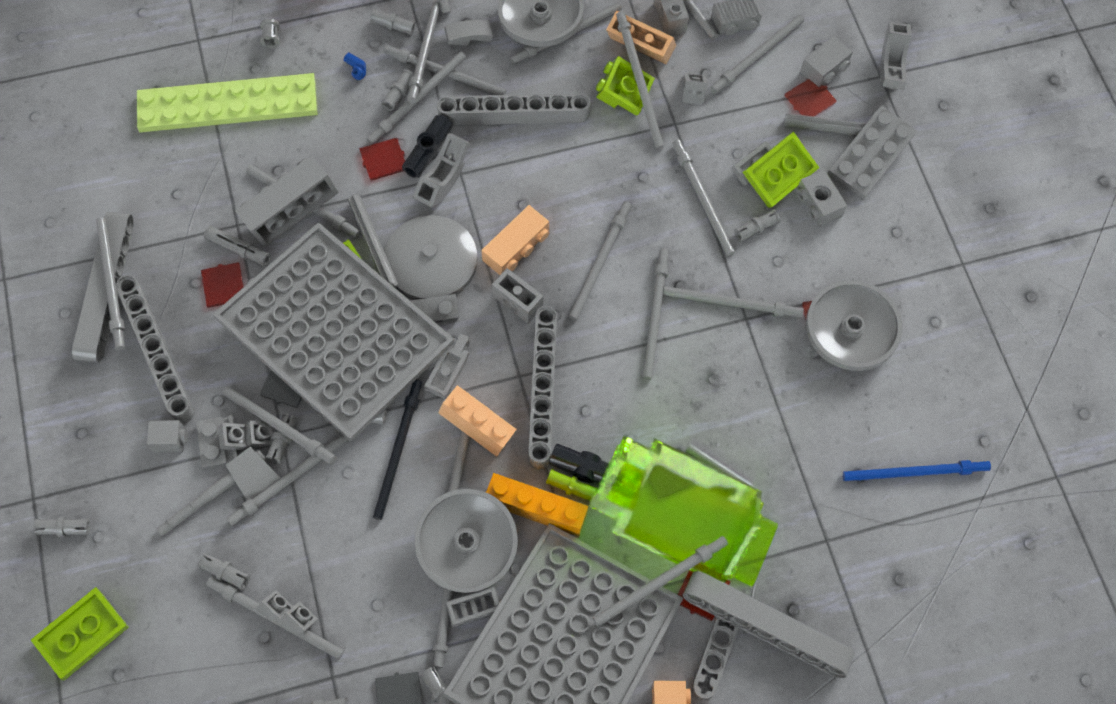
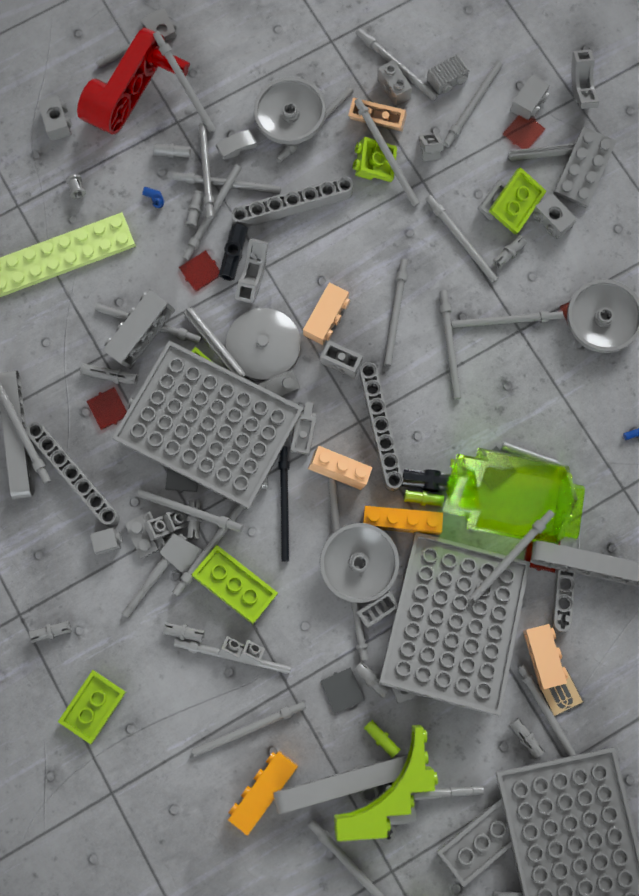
camera: 10 degrees left, 10 degrees up
none -> lime plate [192,545,278,625]

